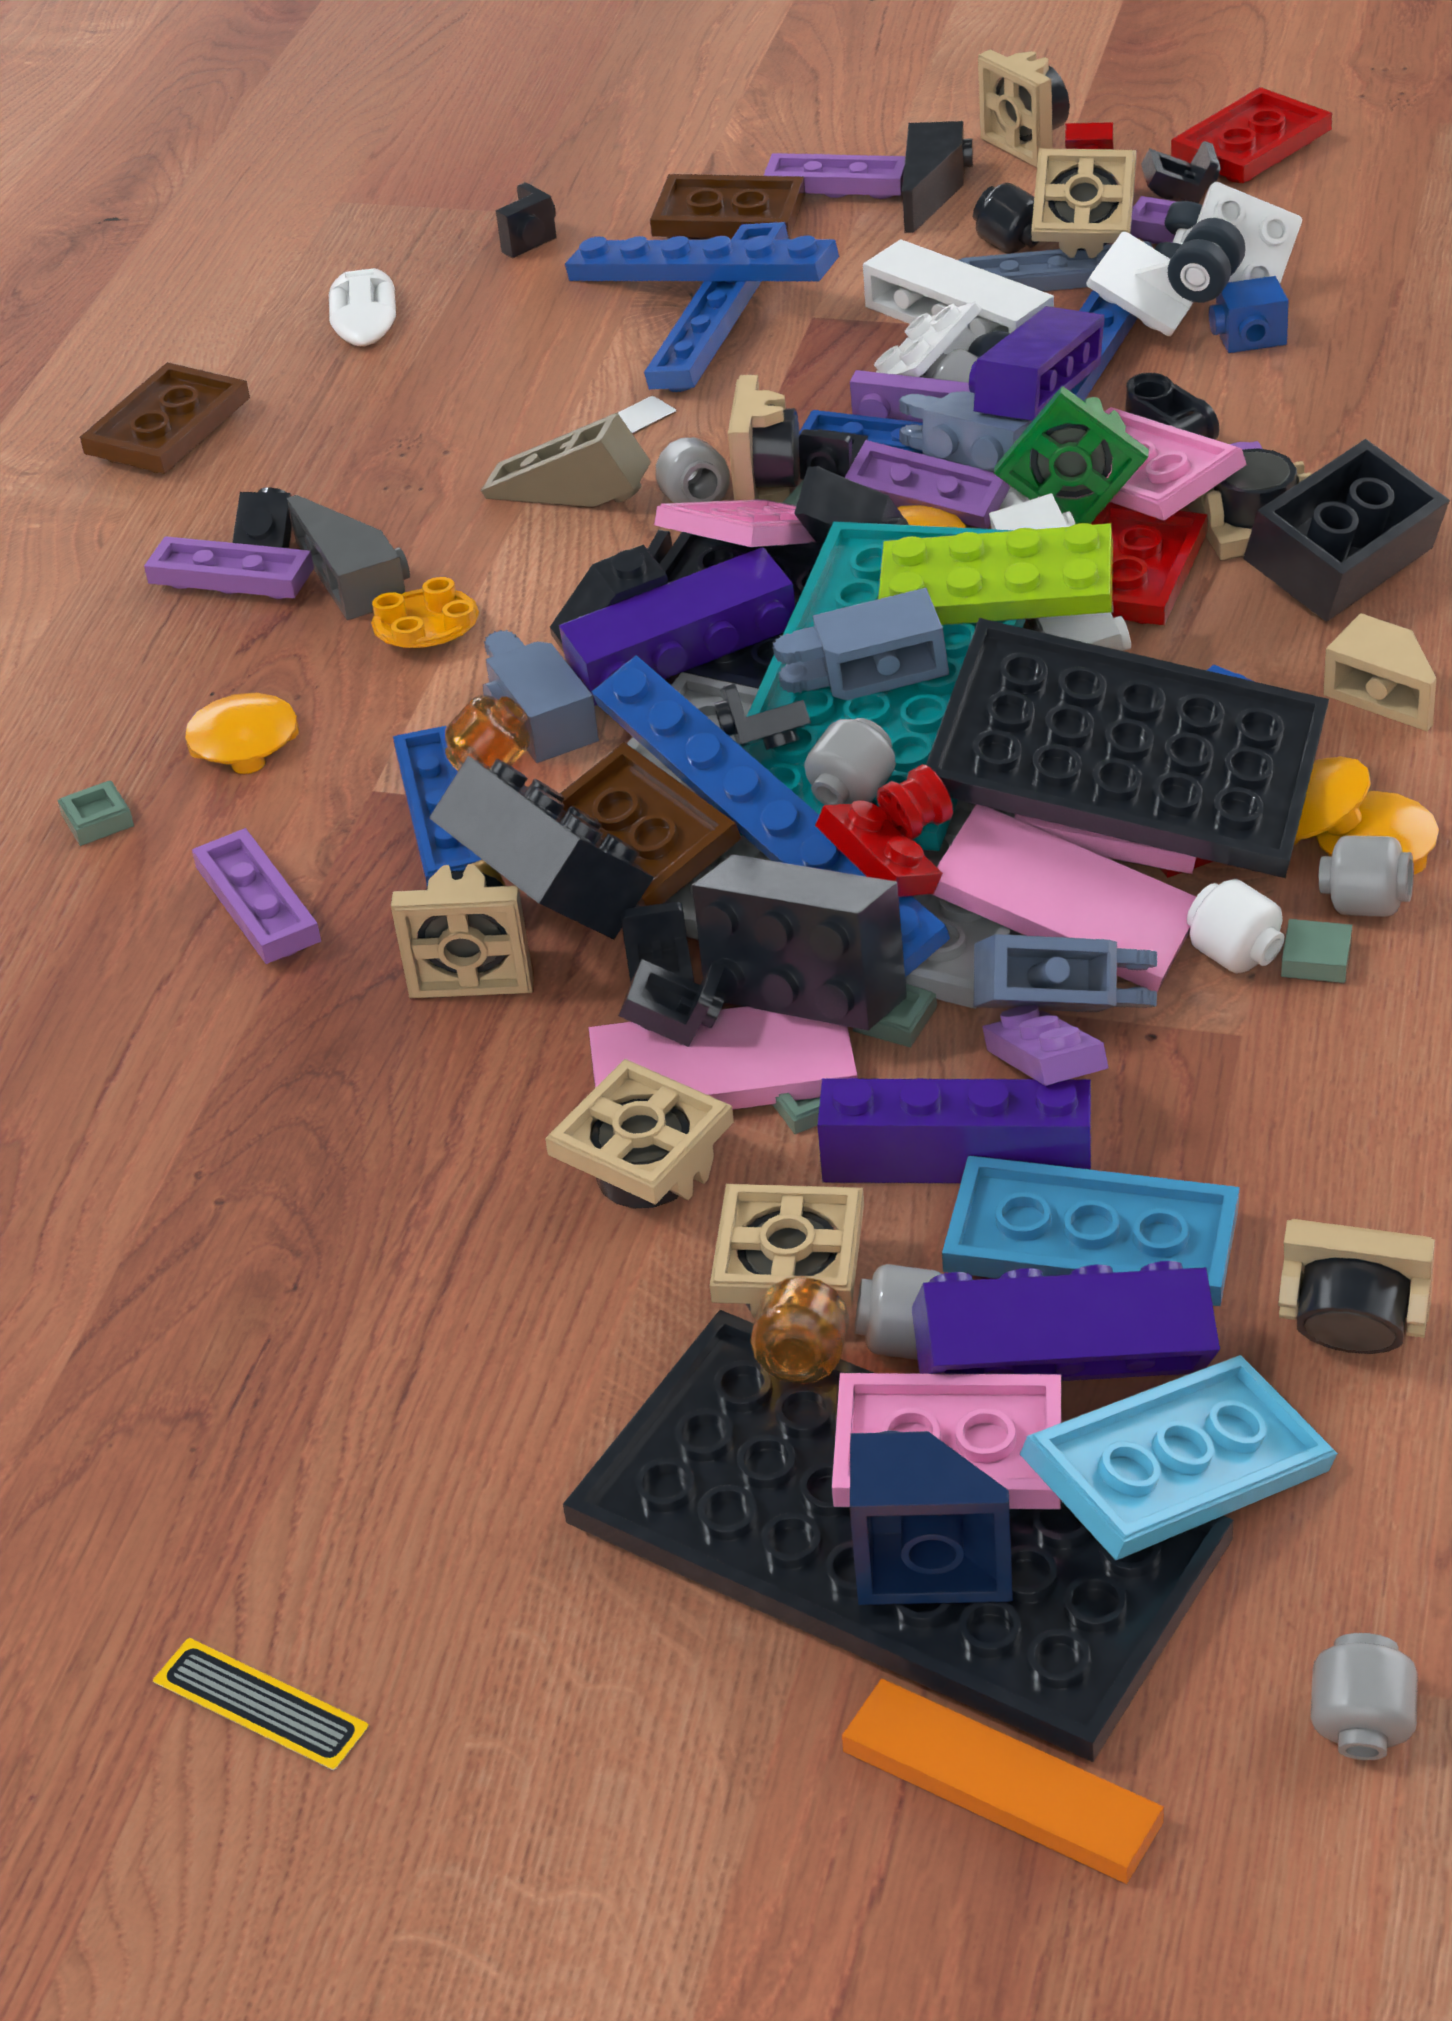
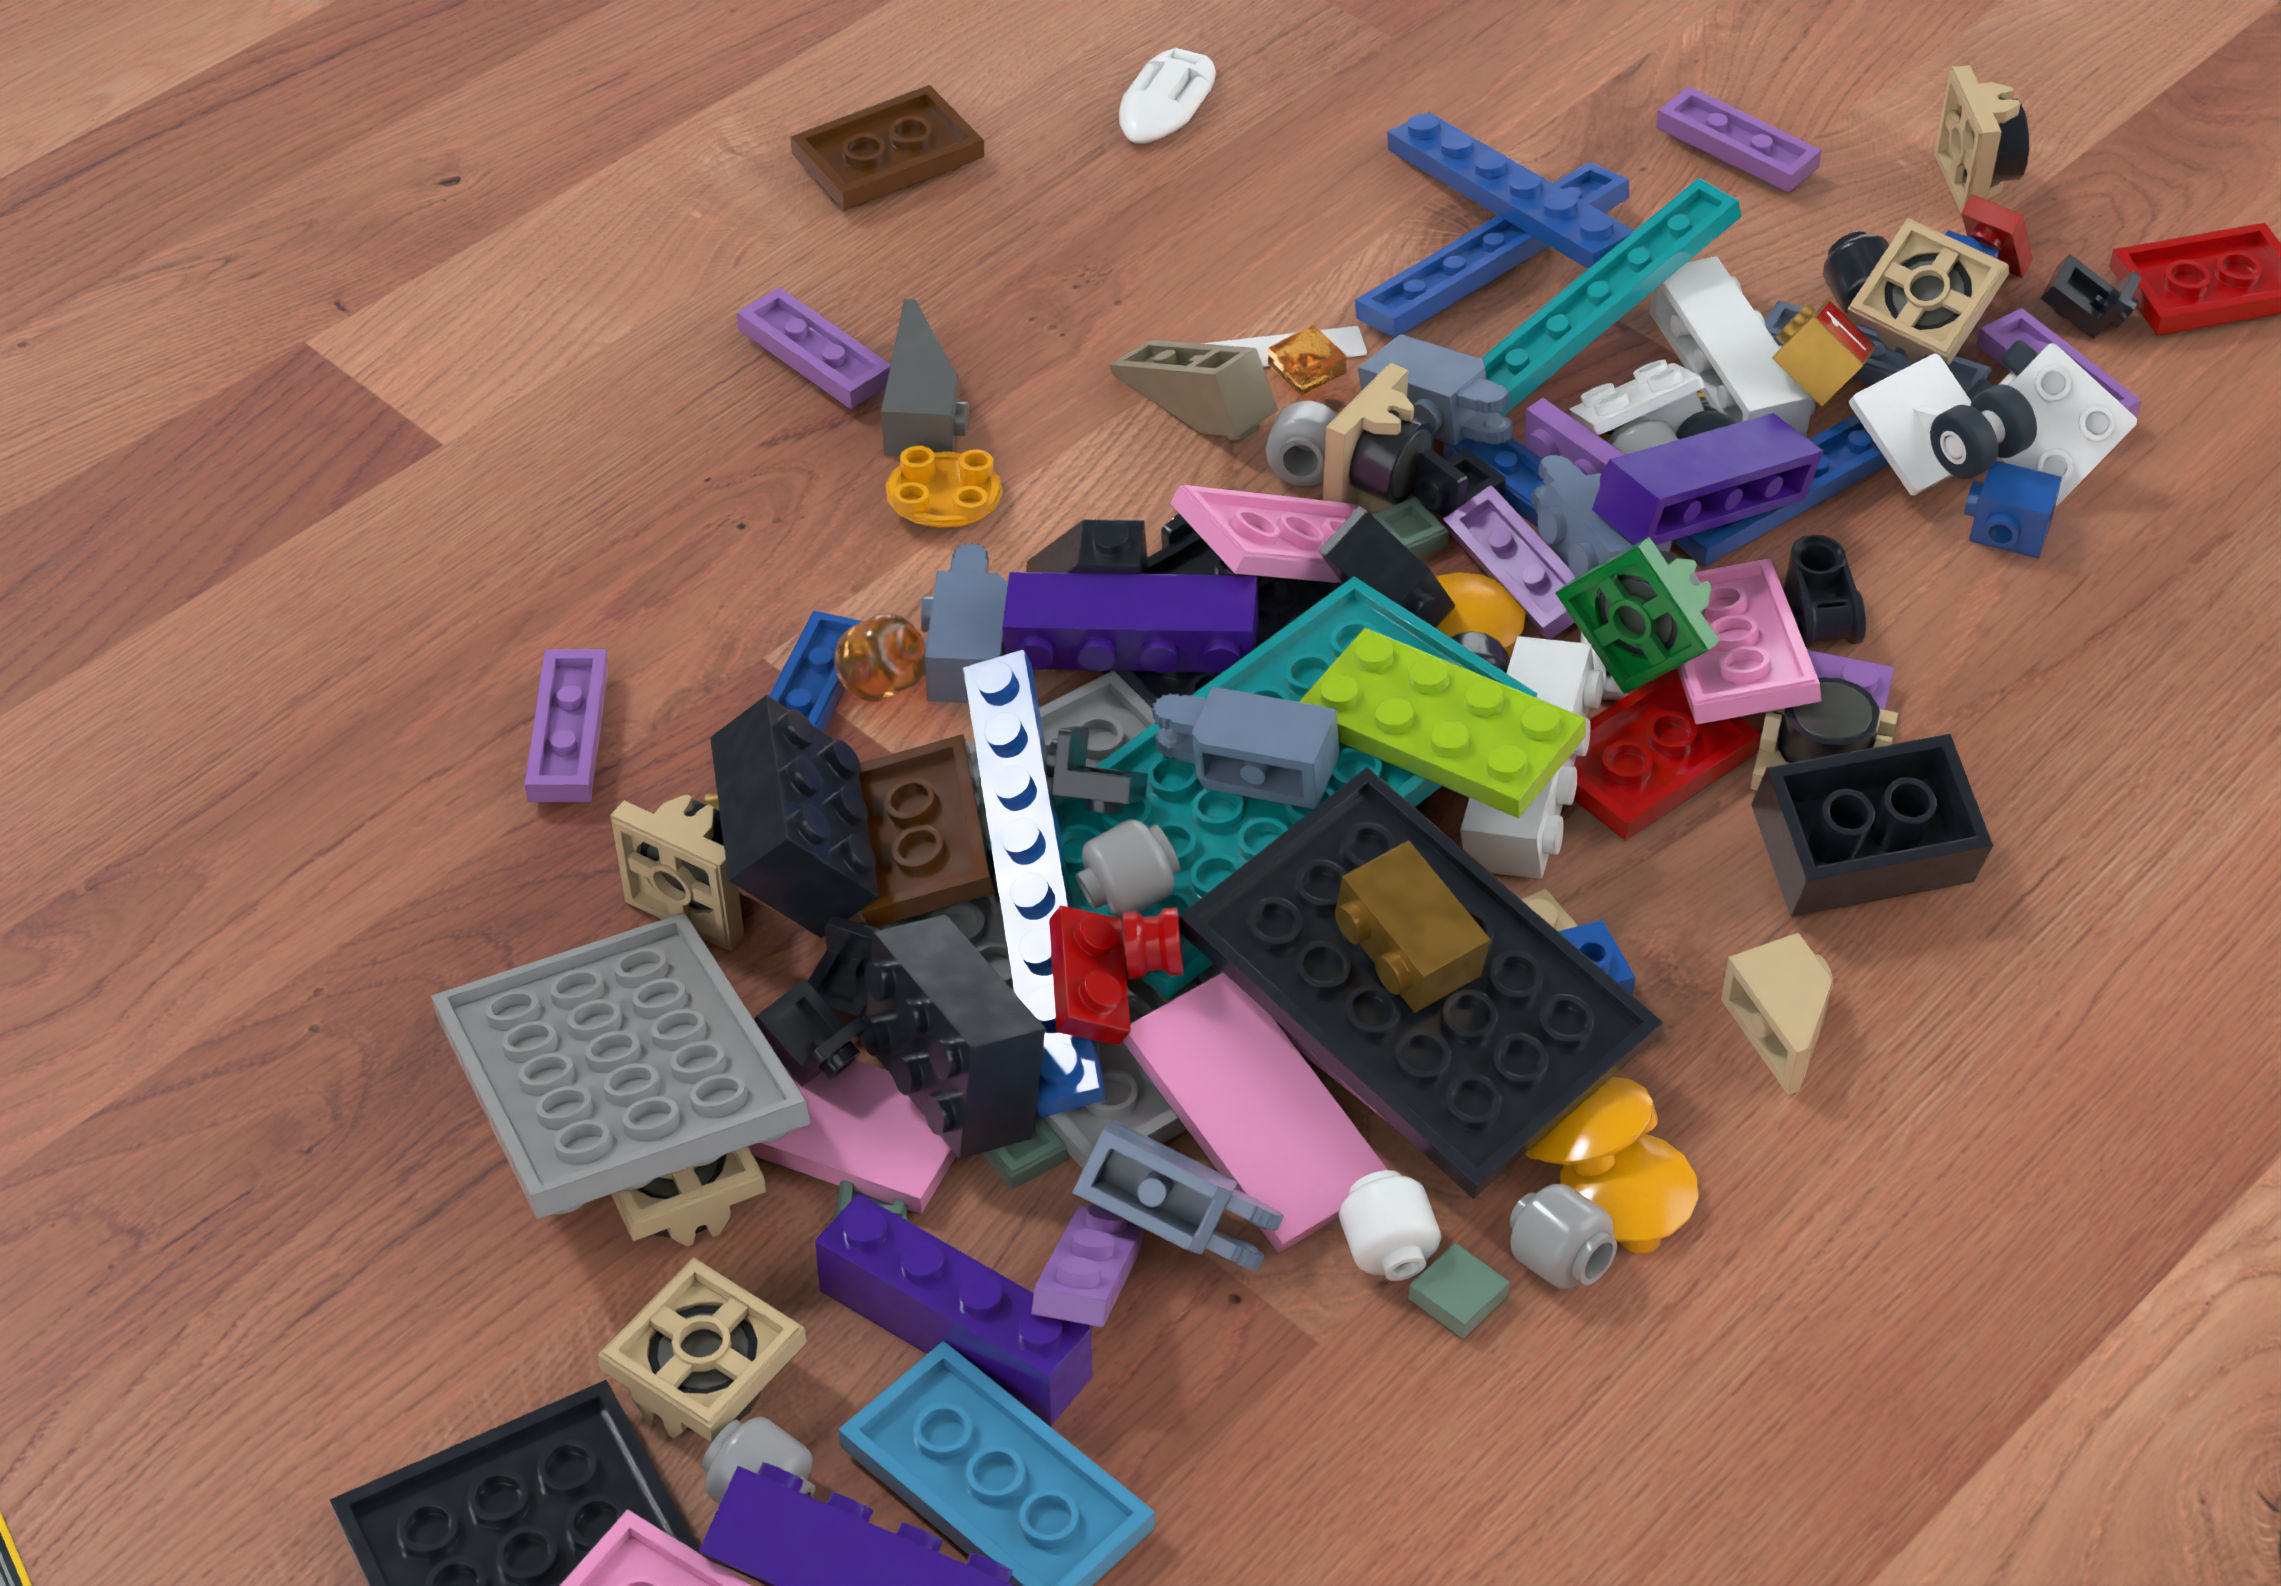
camera: 25 degrees right, 5 degrees up
sand green tile [57,780,134,846] -> none
light orange dish [185,693,299,774] -> none
black bracket [232,487,292,548] -> none
black bracket [496,182,557,259] -> none
reddish brown plate [650,174,805,240] -> none
clear orange head [750,1276,850,1384] -> none
black slope [902,121,973,233] -> none
none -> light grey plate [431,912,811,1219]
none -> clear orange plate [1268,324,1348,396]
none -> pearl gold brick [1335,841,1491,1013]
none -> sand blue hinge [1358,334,1513,446]
none -> teal plate [1480,178,1742,416]
none -> pearl gold brick [1772,299,1877,406]

